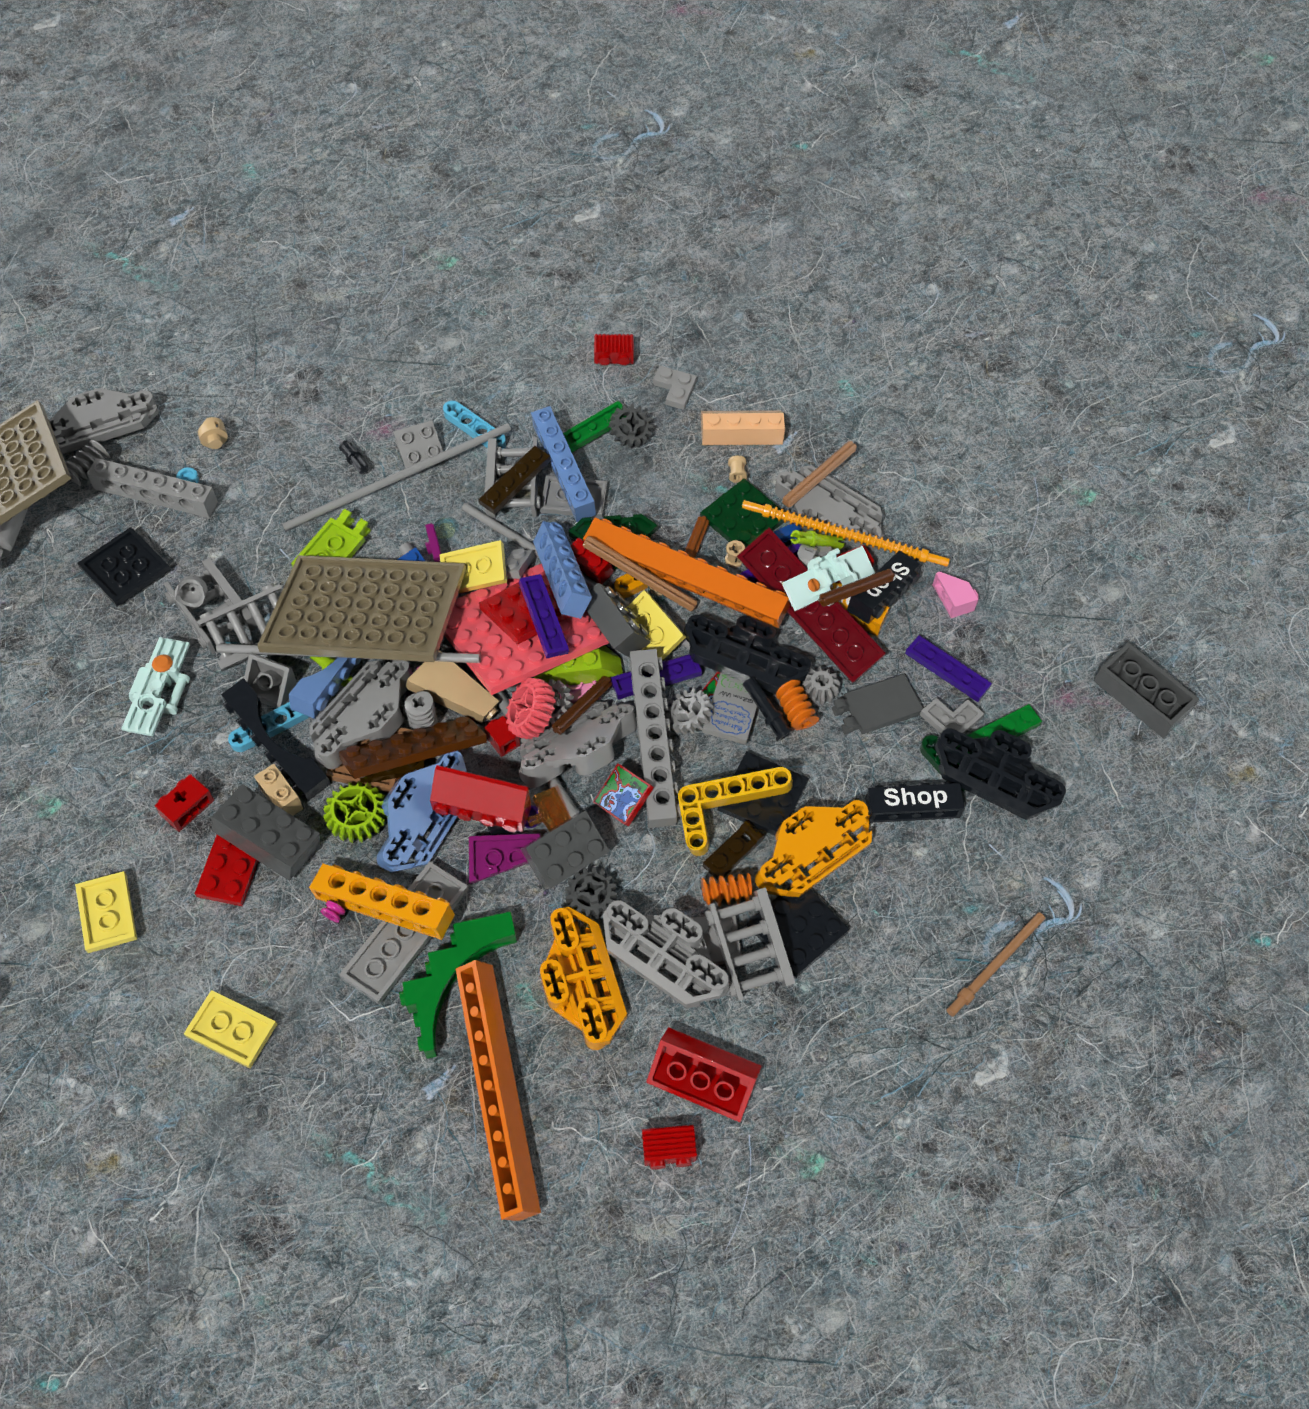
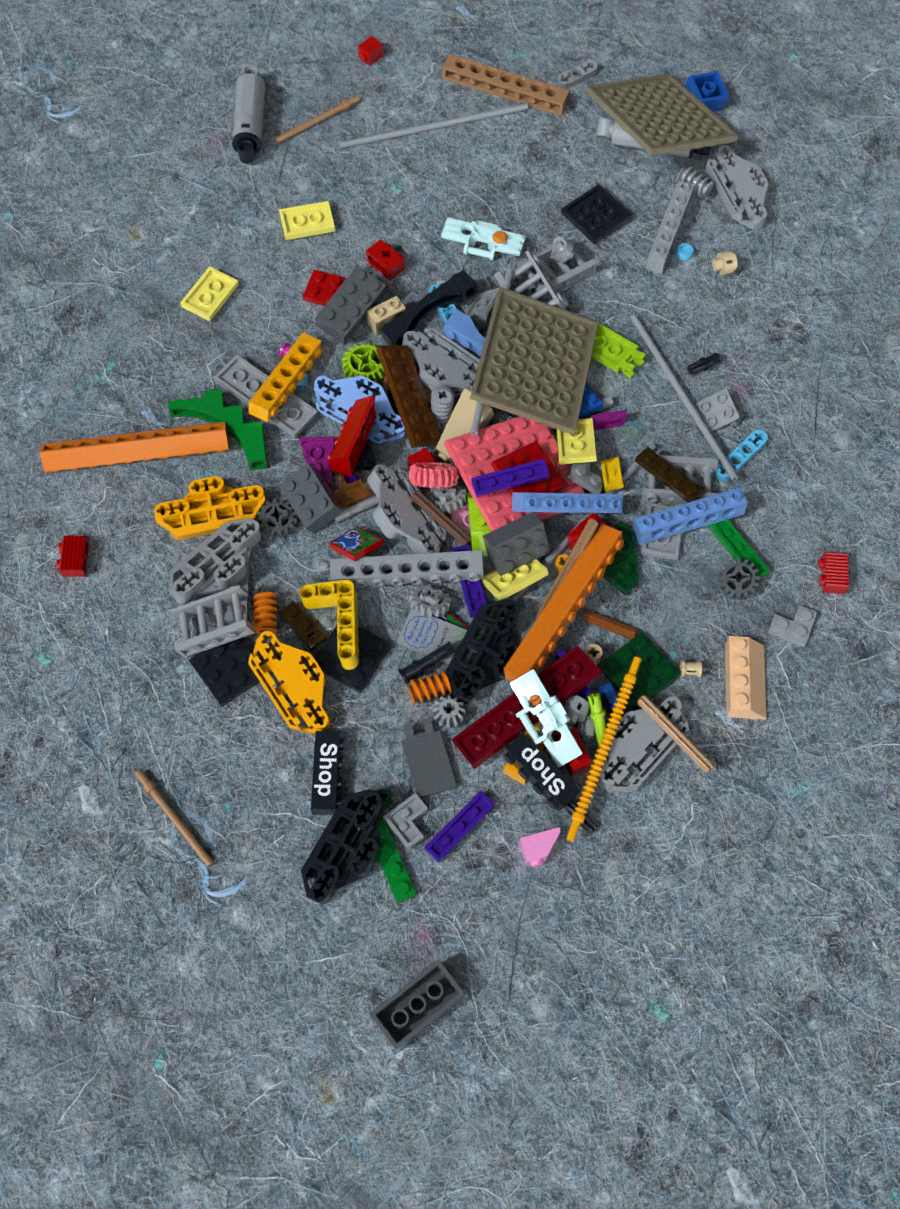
camera: 95 degrees right, 5 degrees up
red slope [646,1027,762,1122] -> none
reddish brown axle [818,569,895,607] -> none
none -> yellow plate [601,457,624,492]

